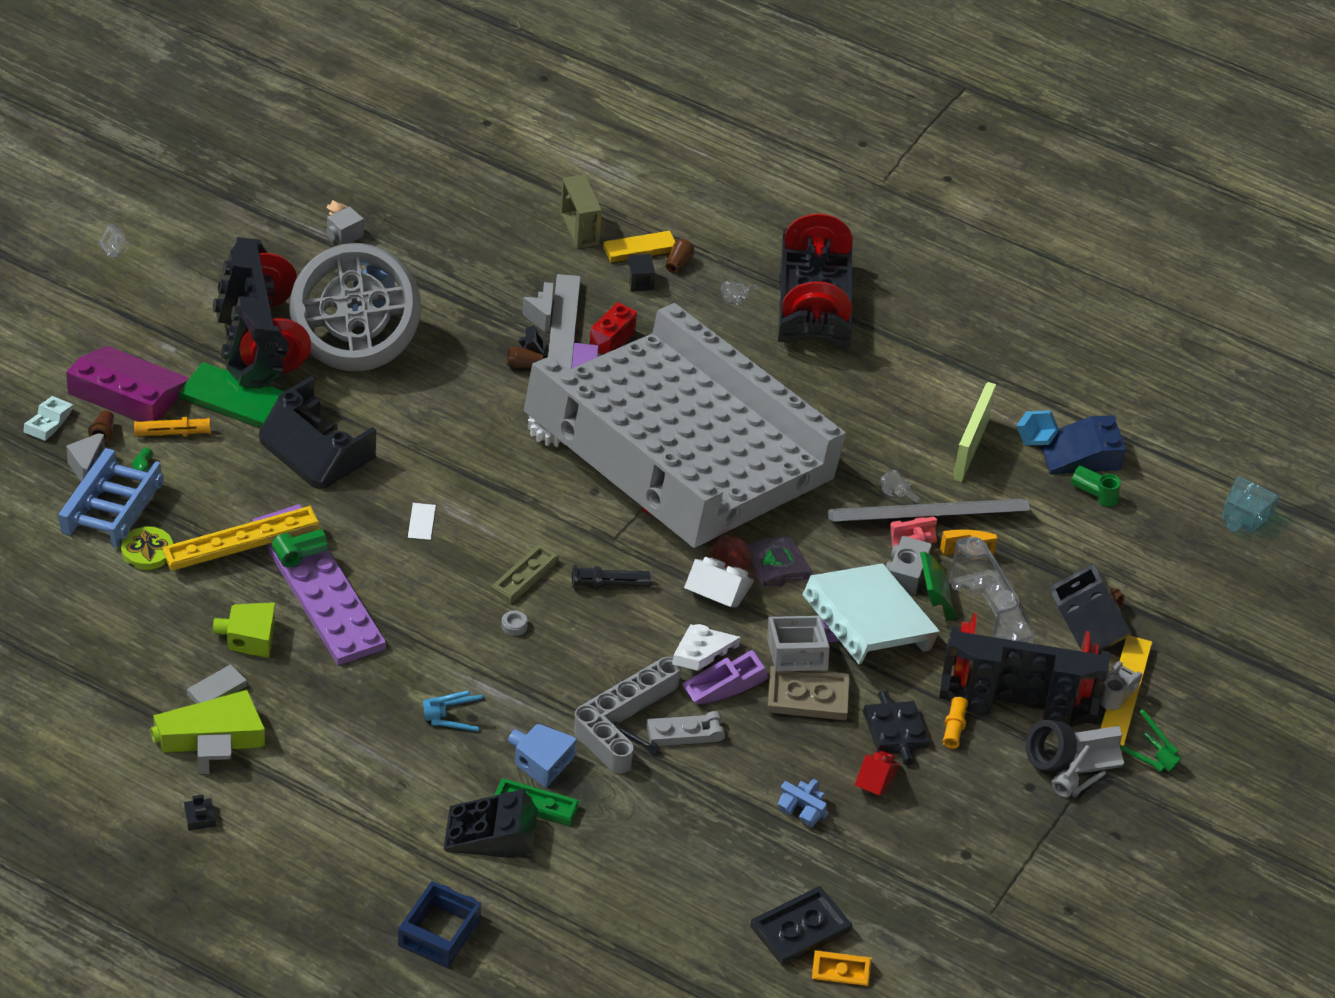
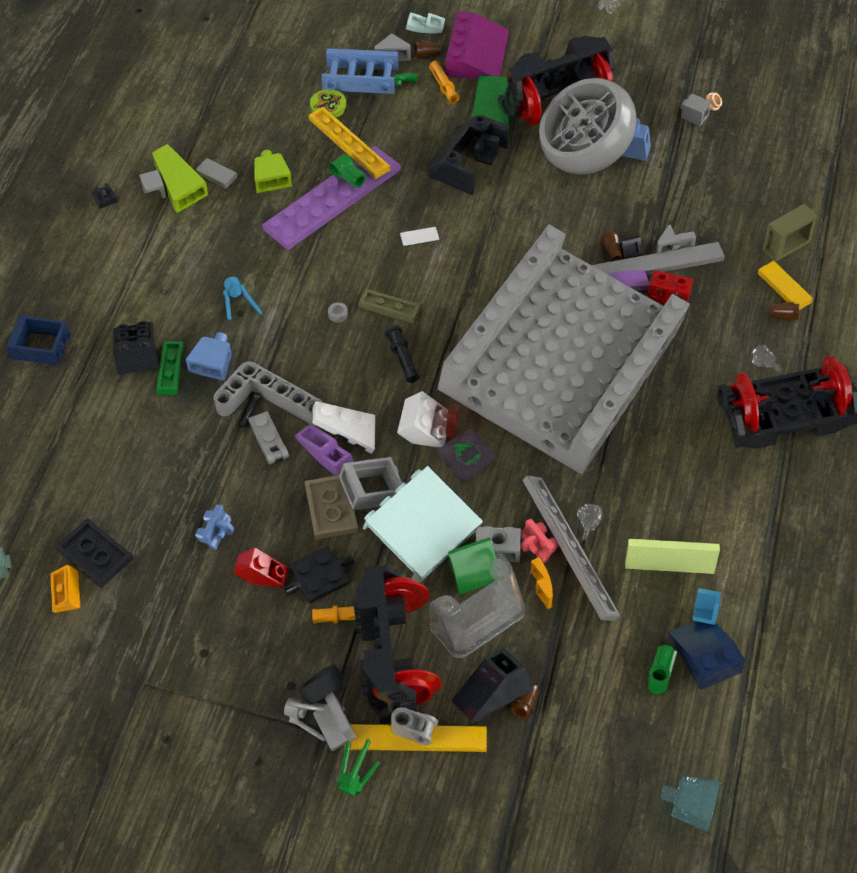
camera: 80 degrees right, 10 degrees up
black panel [627,254,655,292] -> none

